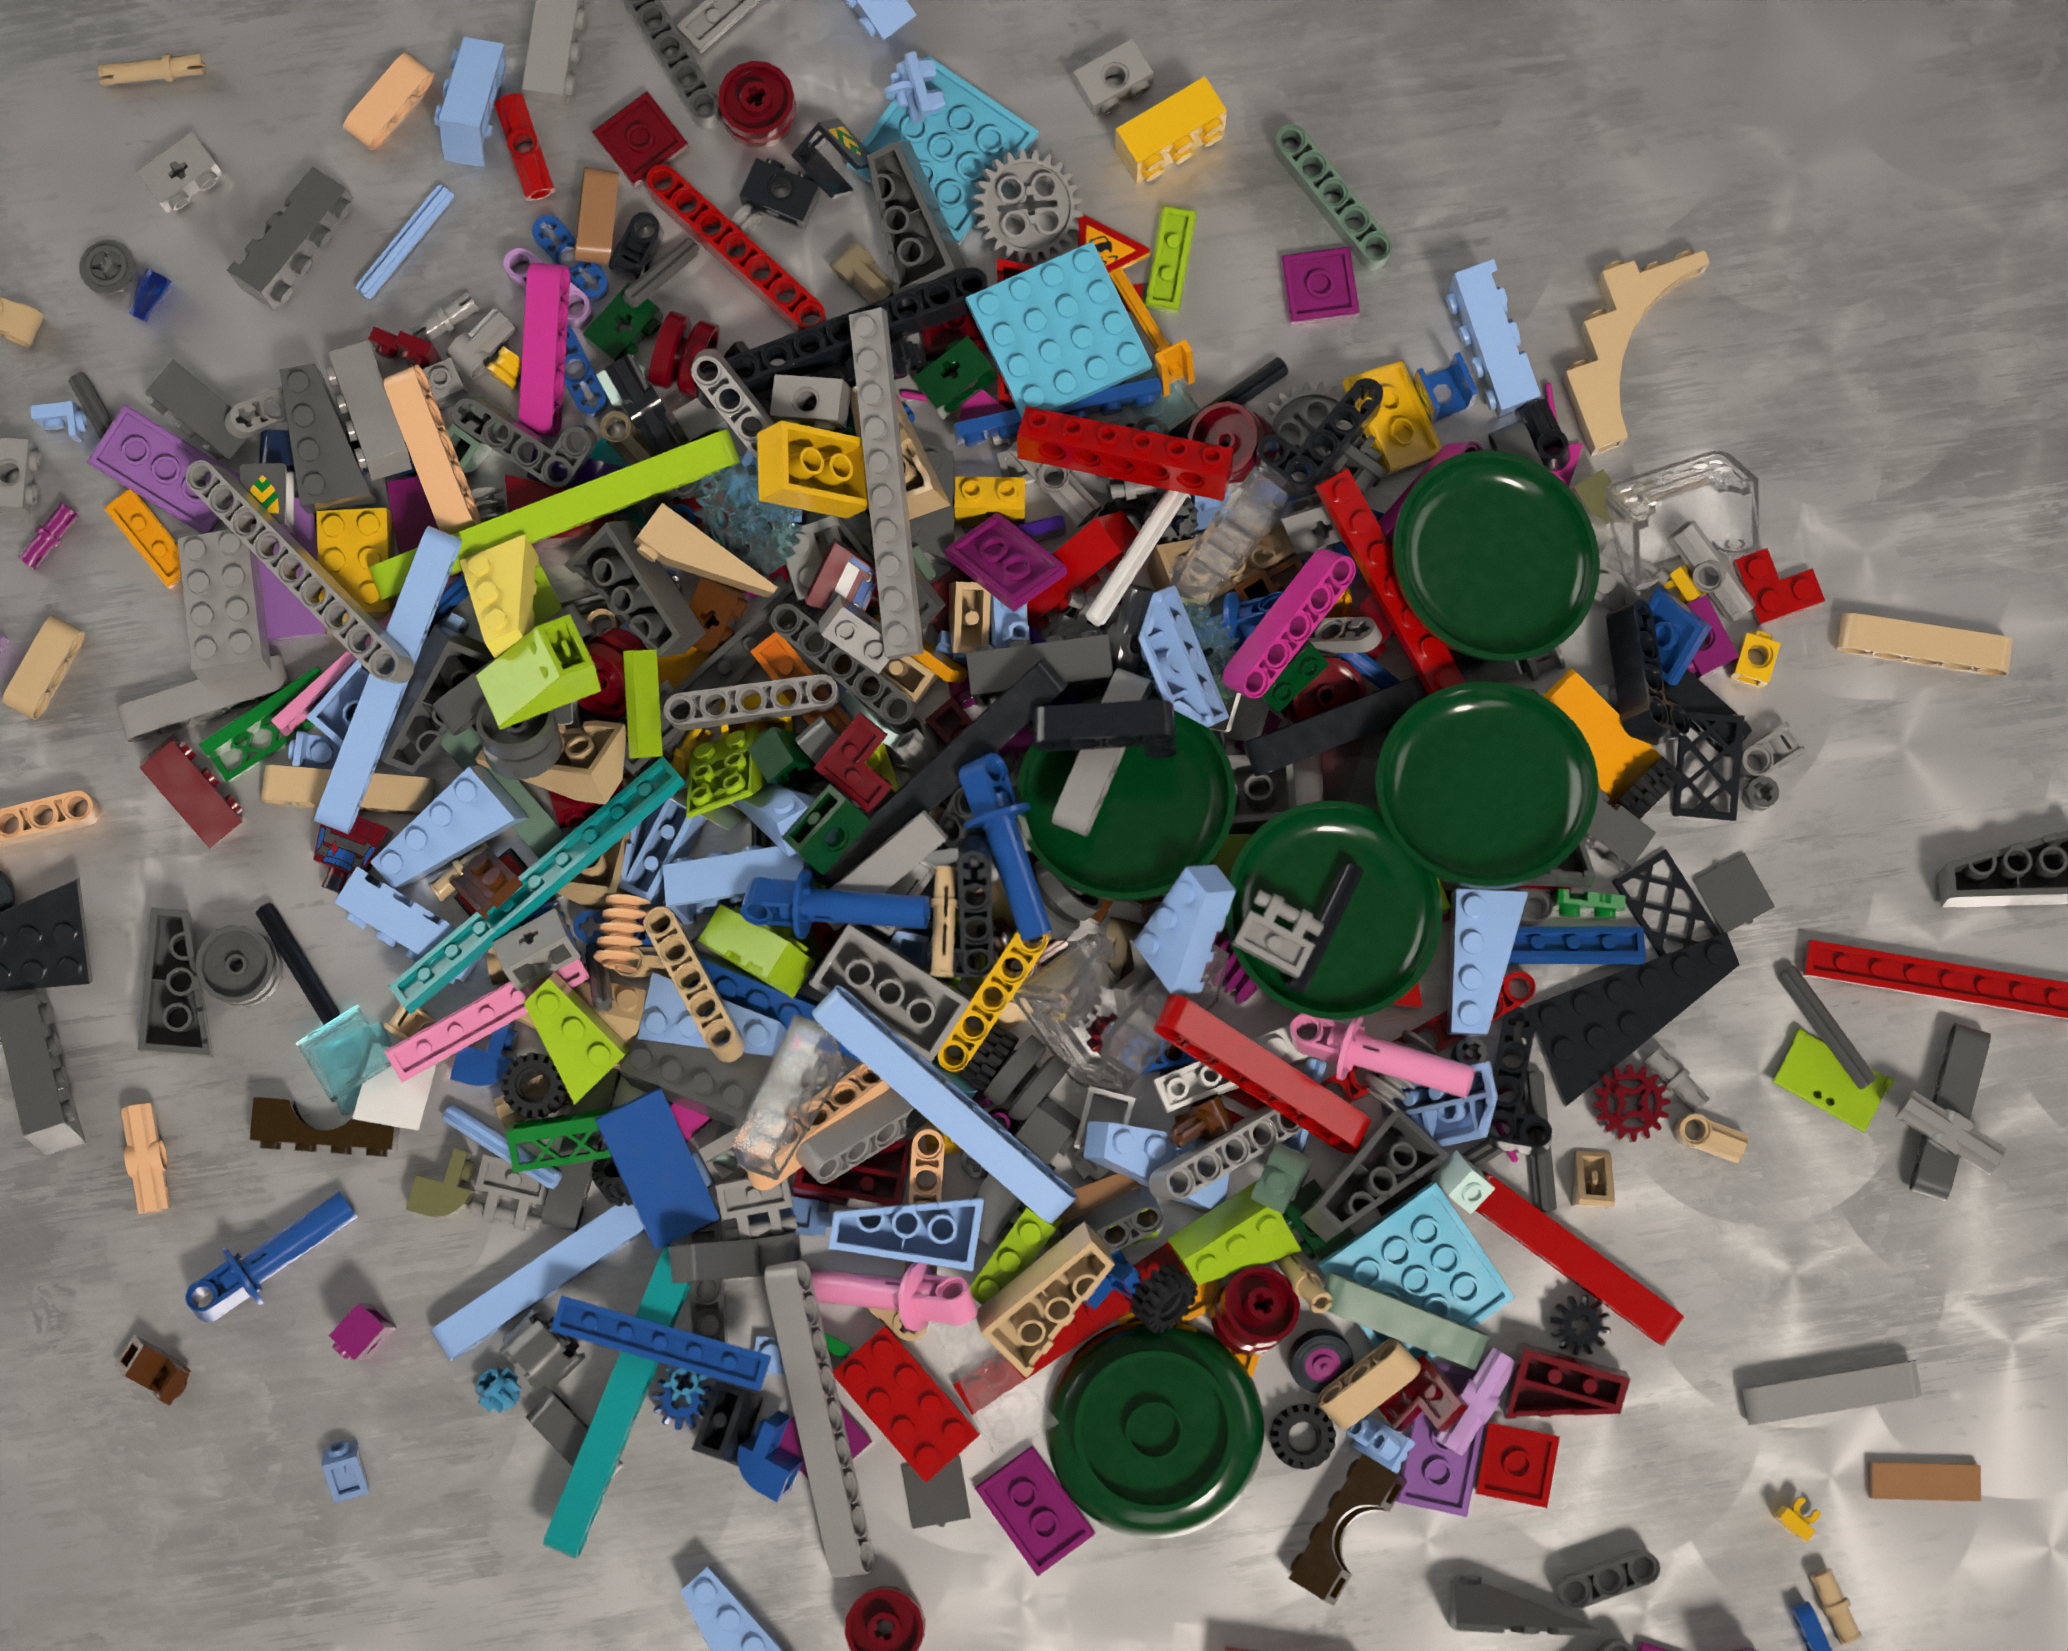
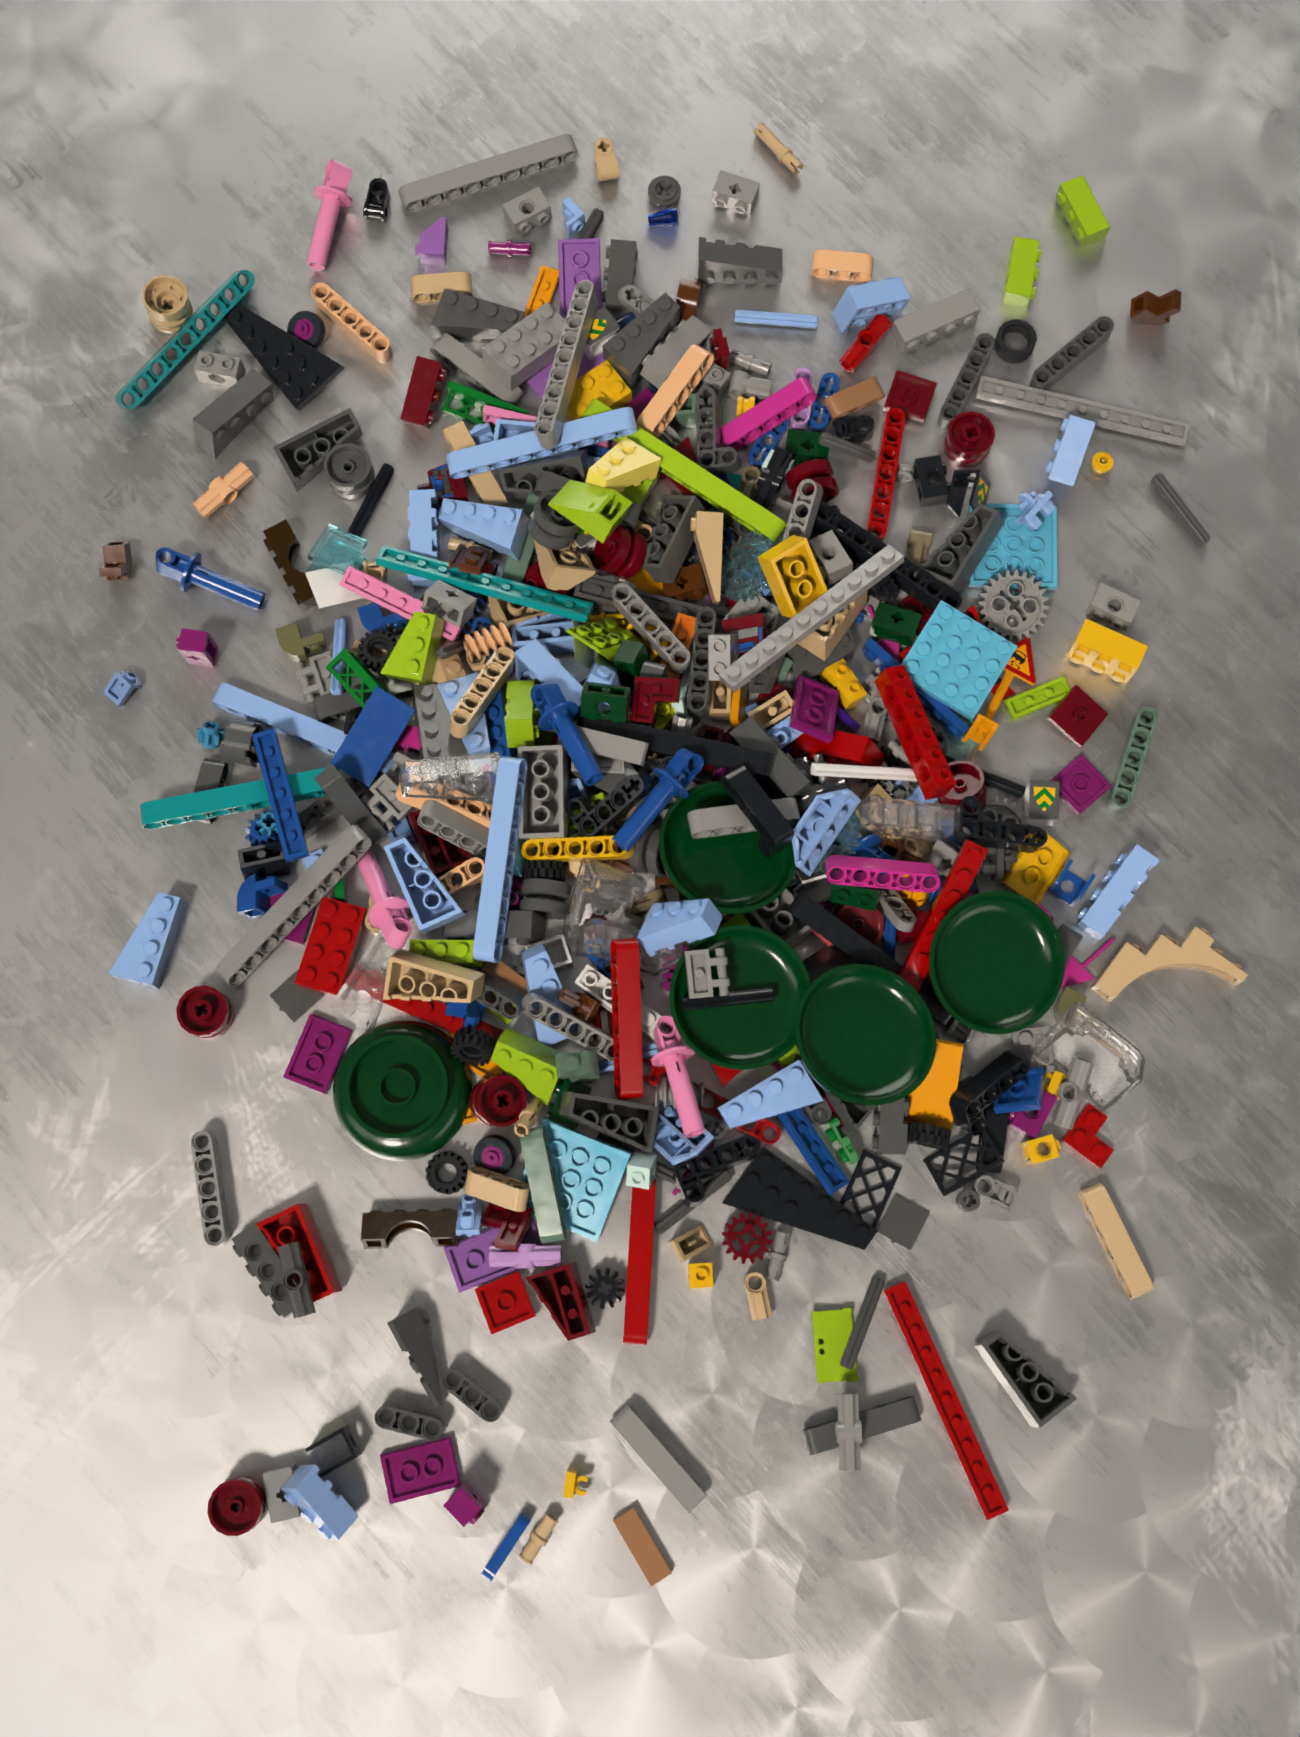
camera: 55 degrees right, 5 degrees down
lime tile [623,650,663,758] -> none
tan pin [930,866,959,977] -> none
black piece [1518,398,1571,471] -> none
none -> dark grey wedge [431,288,525,341]
none -> reddish brown brick [676,278,703,321]
none -> yellow brick [688,1263,714,1288]
none -> piece [1024,780,1059,827]
none -> dark red plate [1047,685,1108,747]

